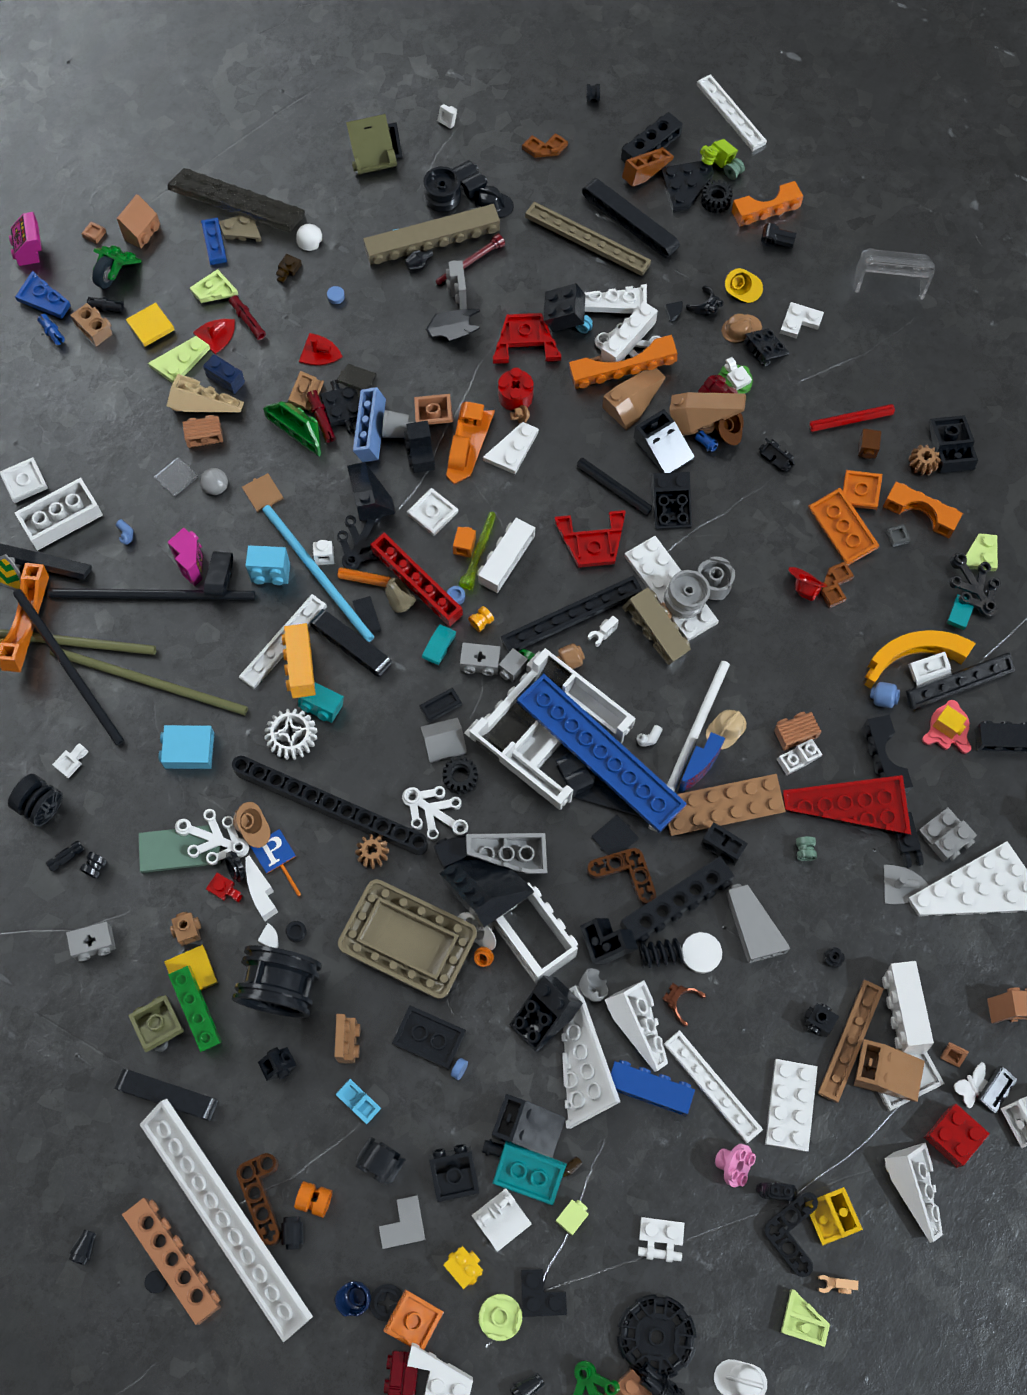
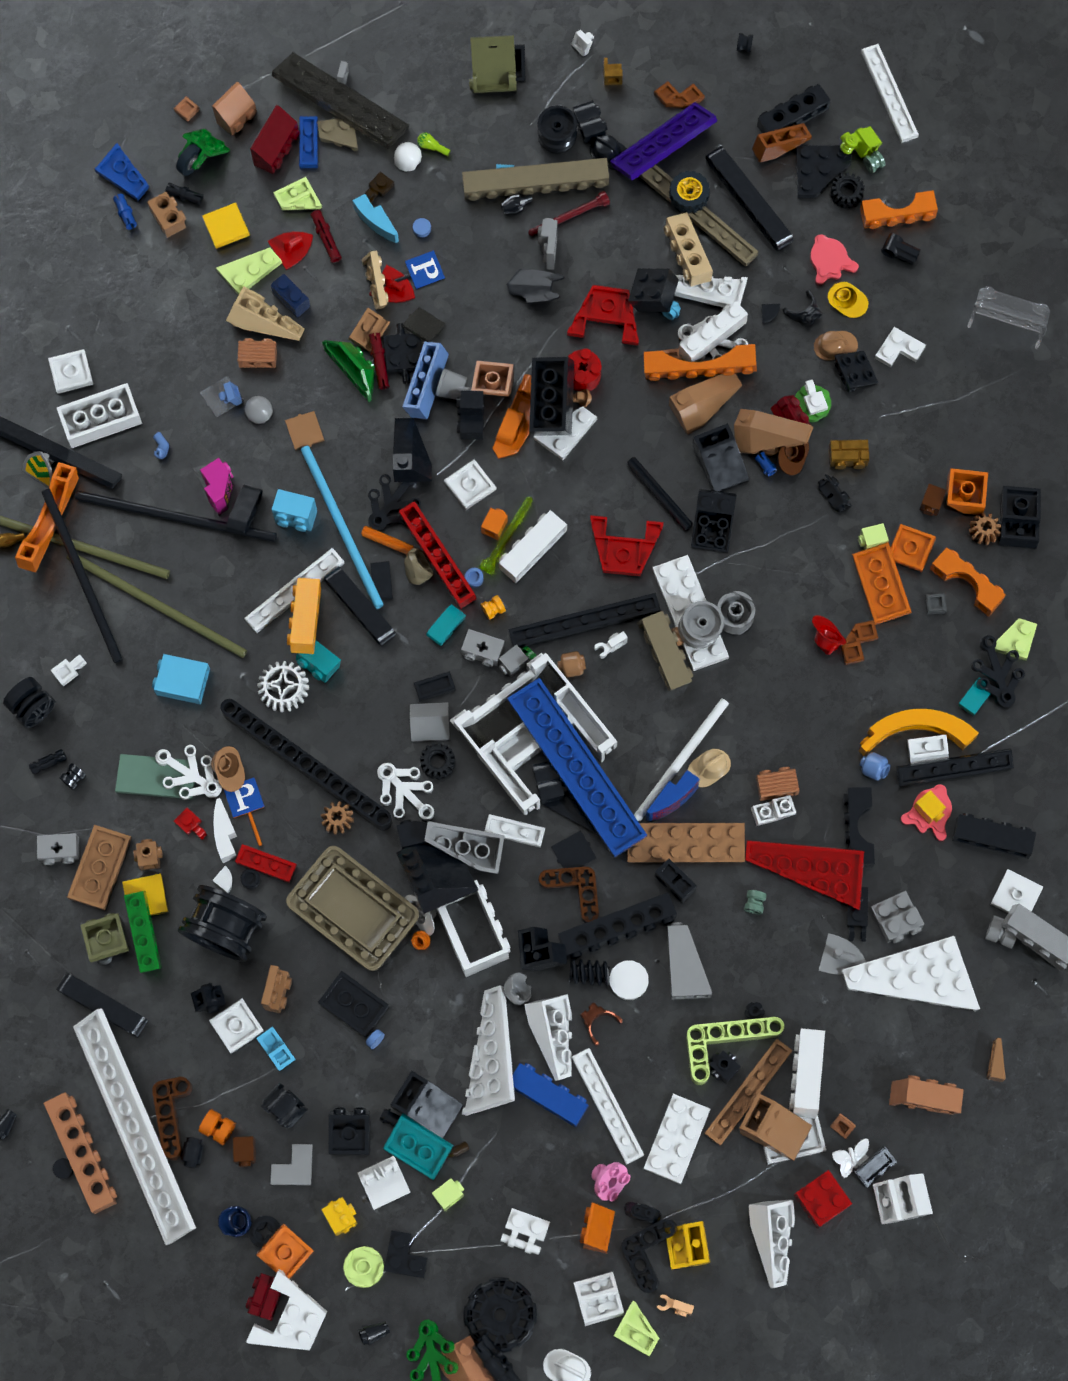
camera: 15 degrees right, 5 degrees up
dark pink piece [9,212,42,266] -> none
black gear [225,851,245,882] -> none
white brick [313,540,334,565] -> none
black slope [509,975,583,1052] -> none
white arm [636,725,663,747] -> none
red axle [809,404,895,432] -> none
none -> medium nougat plate [67,825,132,911]
none -> white plate [209,998,264,1054]
none -> medium blue tile [218,382,243,406]
none -> reddish brown brick [233,1136,256,1167]
none -> red plate [235,844,297,883]
none -> dark red slope [250,105,300,174]
none -> light grey tile [337,61,349,87]
none -> medium azure slope [352,194,399,243]
none -> tan wing [361,251,388,309]
none -> blue piece [383,251,445,289]
none -> lime piece [417,132,451,156]
none -> white tile [484,814,545,848]
none -> black brick [529,357,574,436]
none -> white slope [574,1272,625,1326]
none -> orange slope [580,1203,615,1253]
none -> pearl gold panel [604,58,623,85]
none -> dark purple plate [610,102,717,180]
none -> tan brick [664,212,713,287]
none -> black wheel [669,171,710,214]
none -> yellowish green beam [686,1017,784,1085]
none -> coral tile [810,234,859,285]
none -> pearl gold brick [829,440,869,470]
none -> yellowish green brick [858,523,889,550]
none -> orange slope [946,468,988,515]

